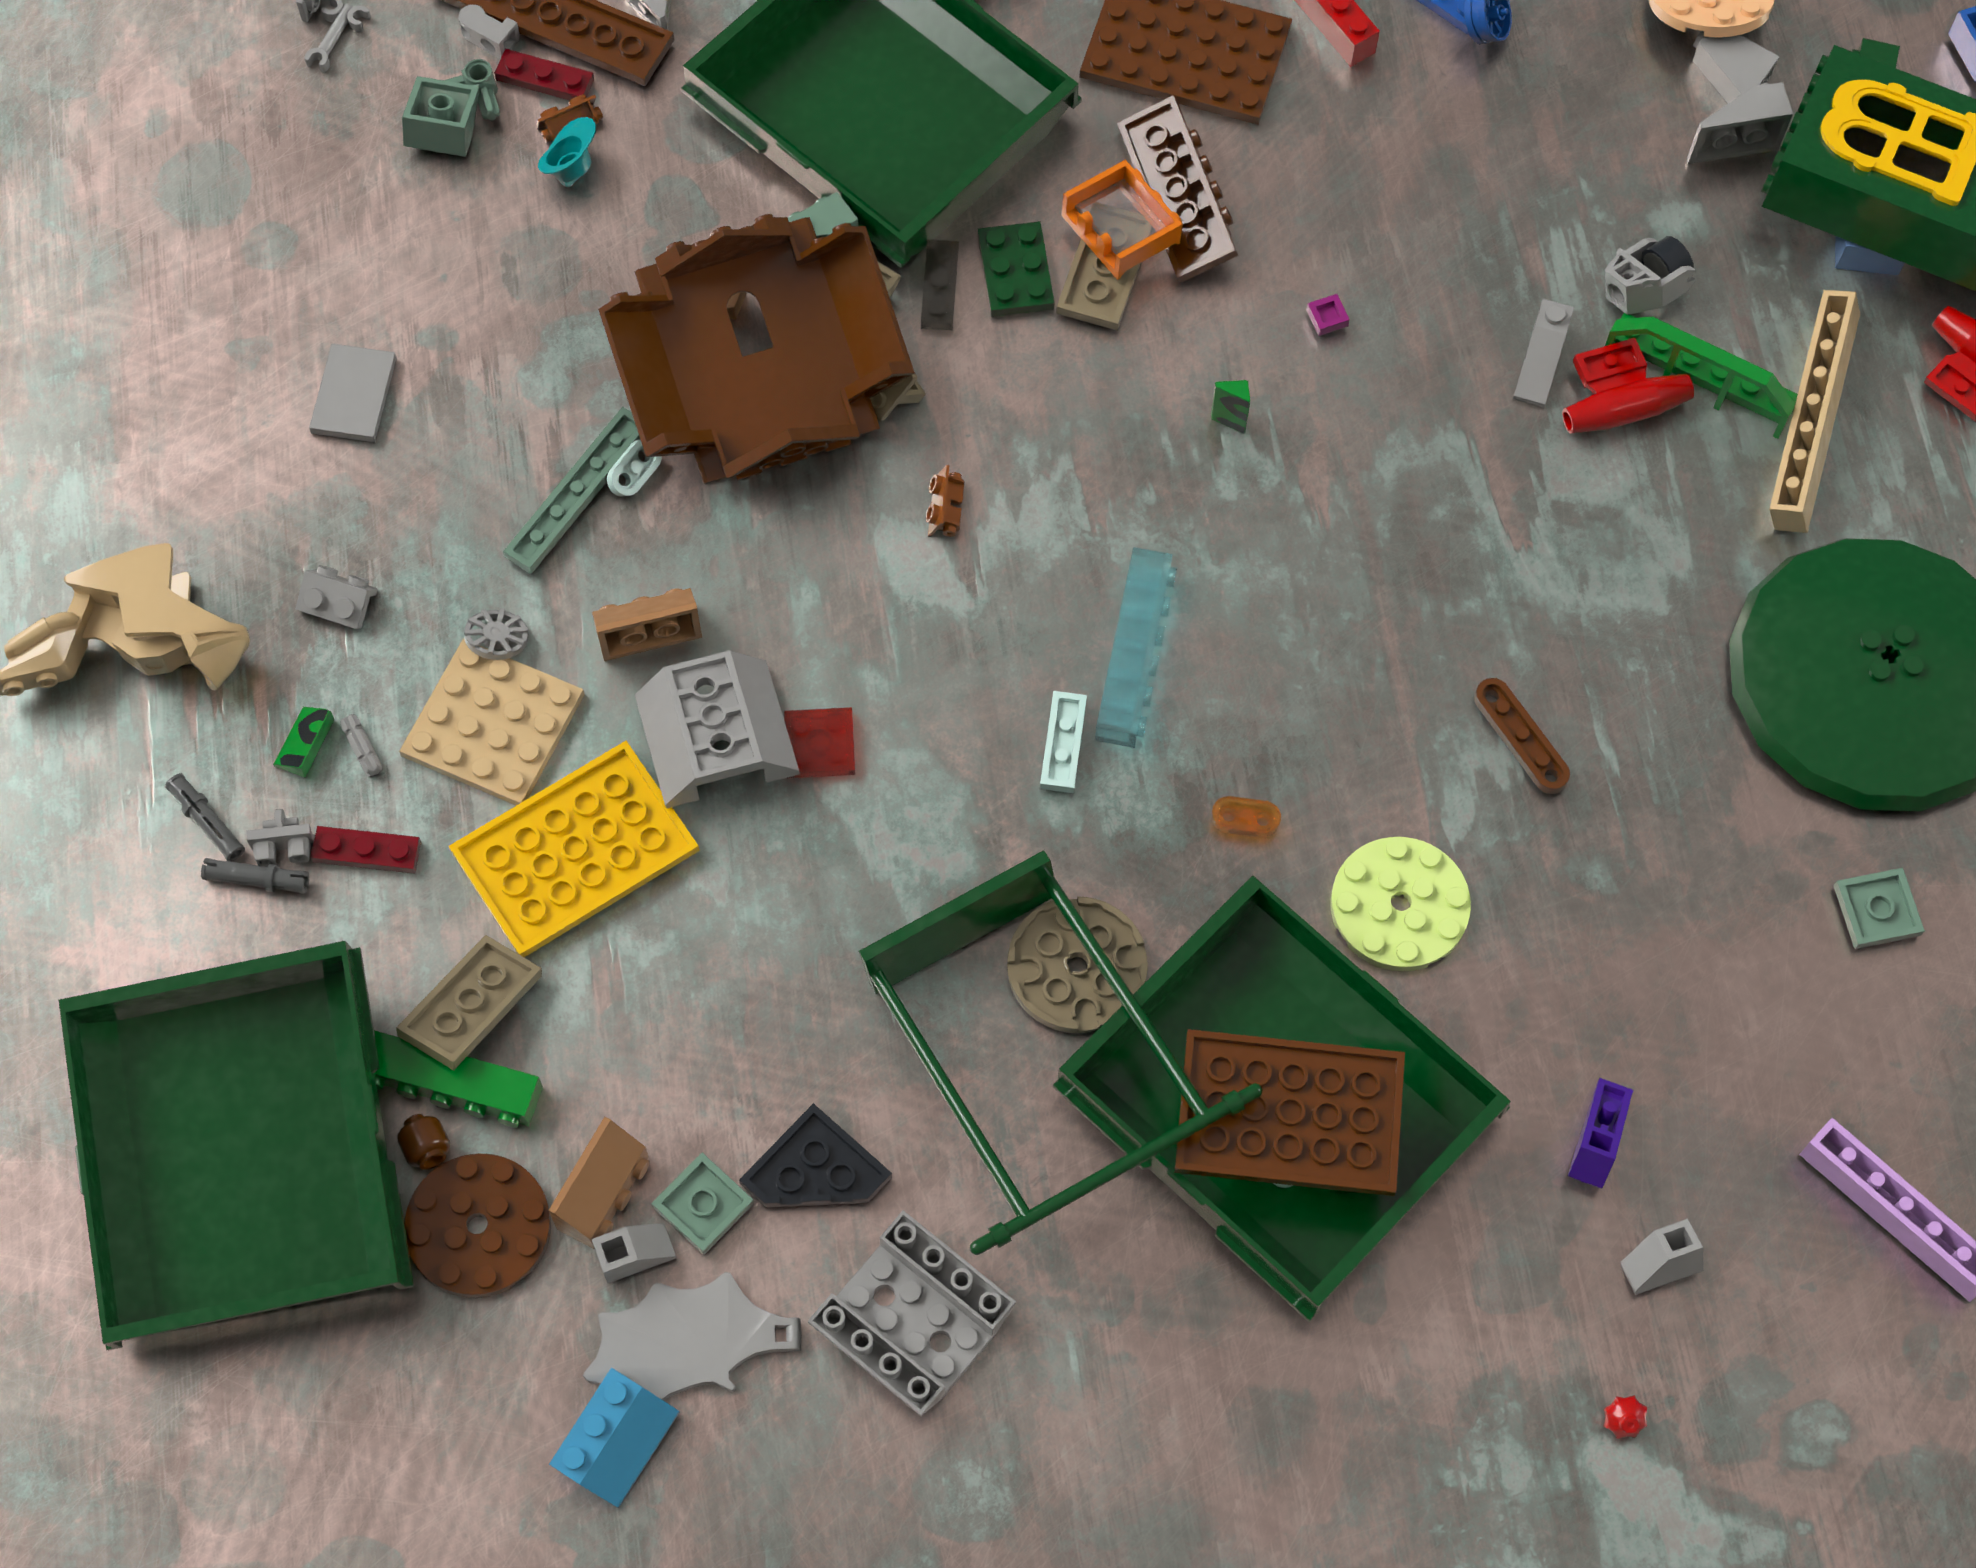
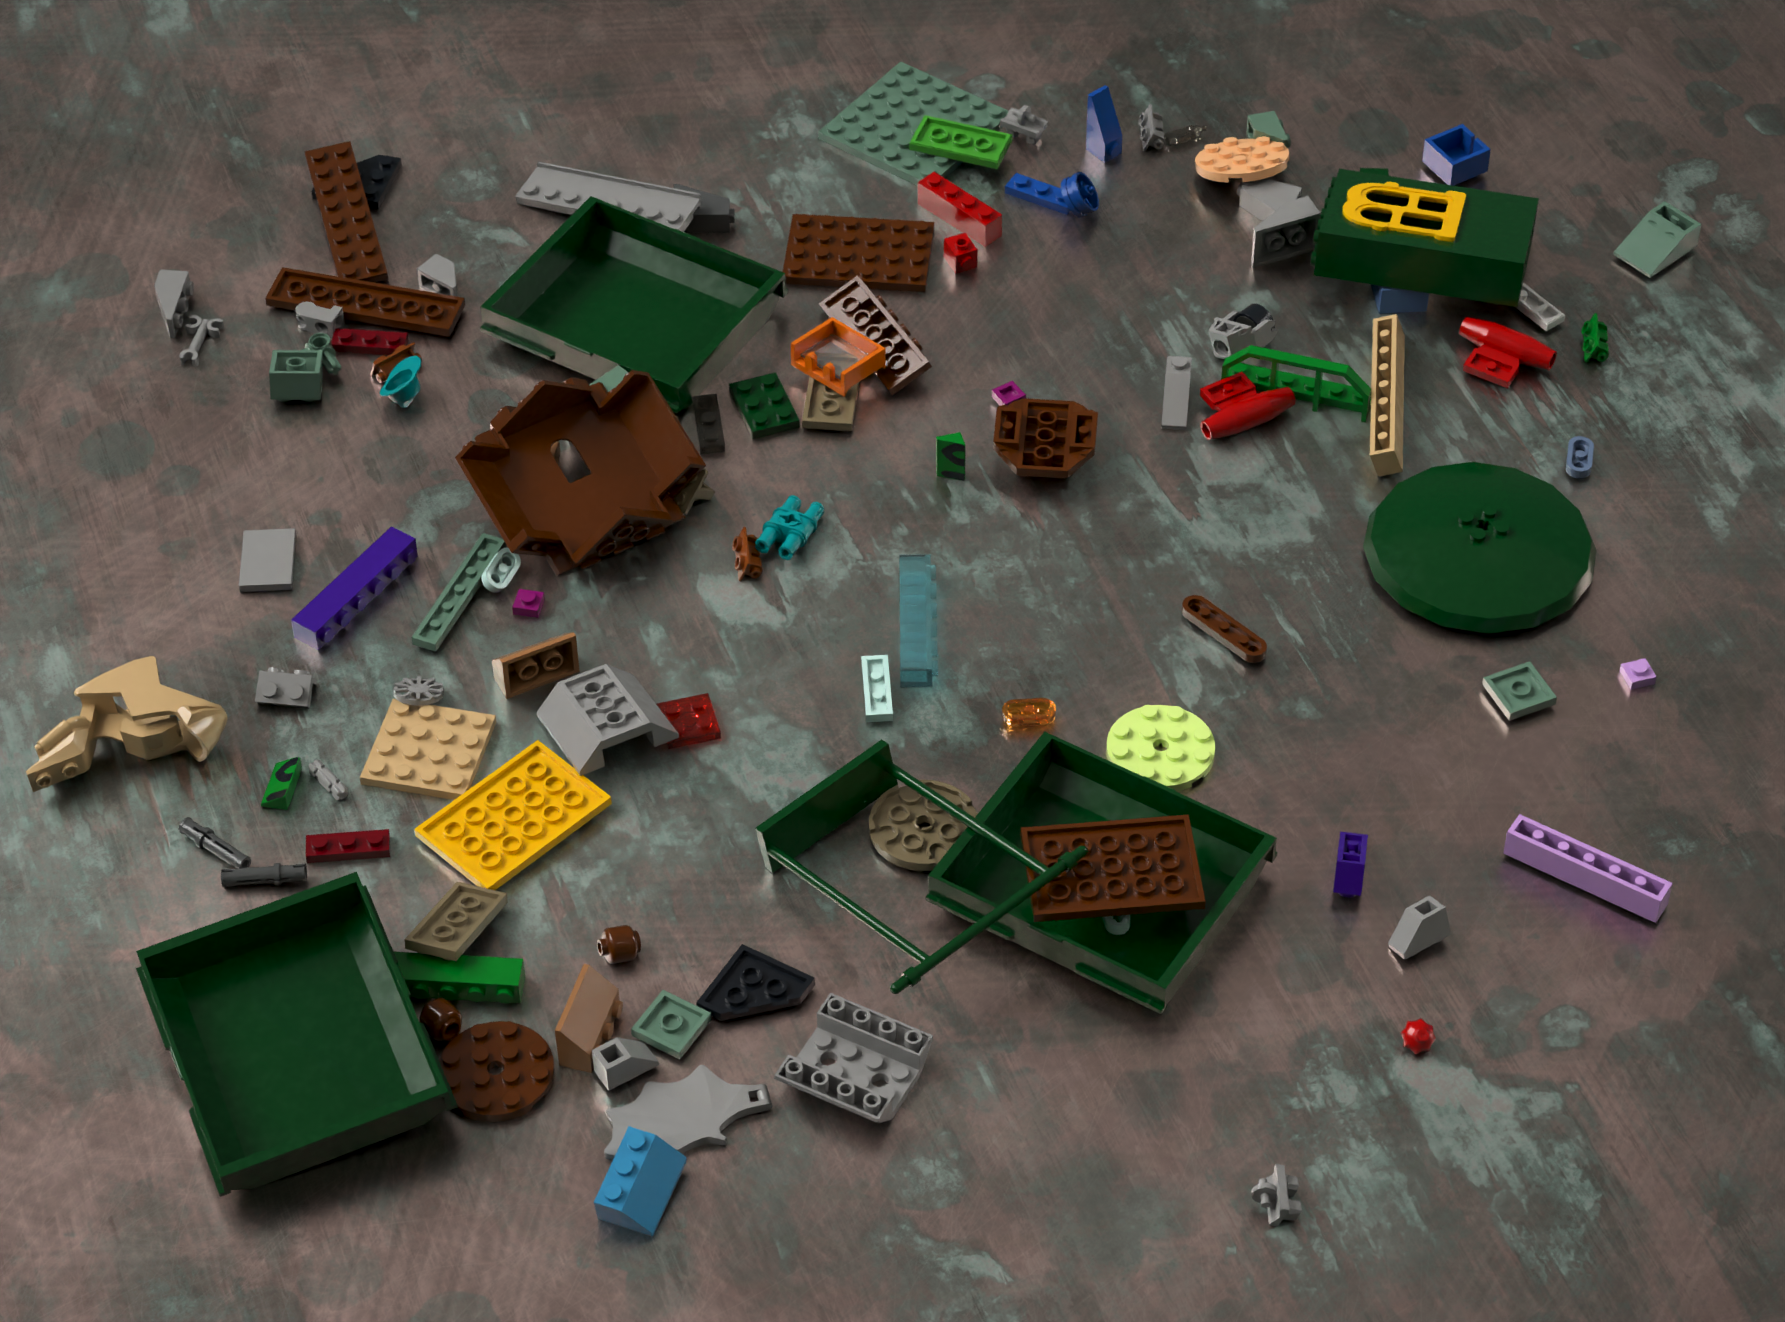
camera: 10 degrees left, 20 degrees down
light grey hips [246,809,315,866] -> none
none -> dark purple brick [291,526,418,651]
none -> magenta plate [512,589,545,618]
none -> reddish brown head [597,925,641,964]
none -> teal pin [755,495,825,560]
none -> red brick [944,232,978,274]
none -> reddish brown piece [993,398,1098,478]

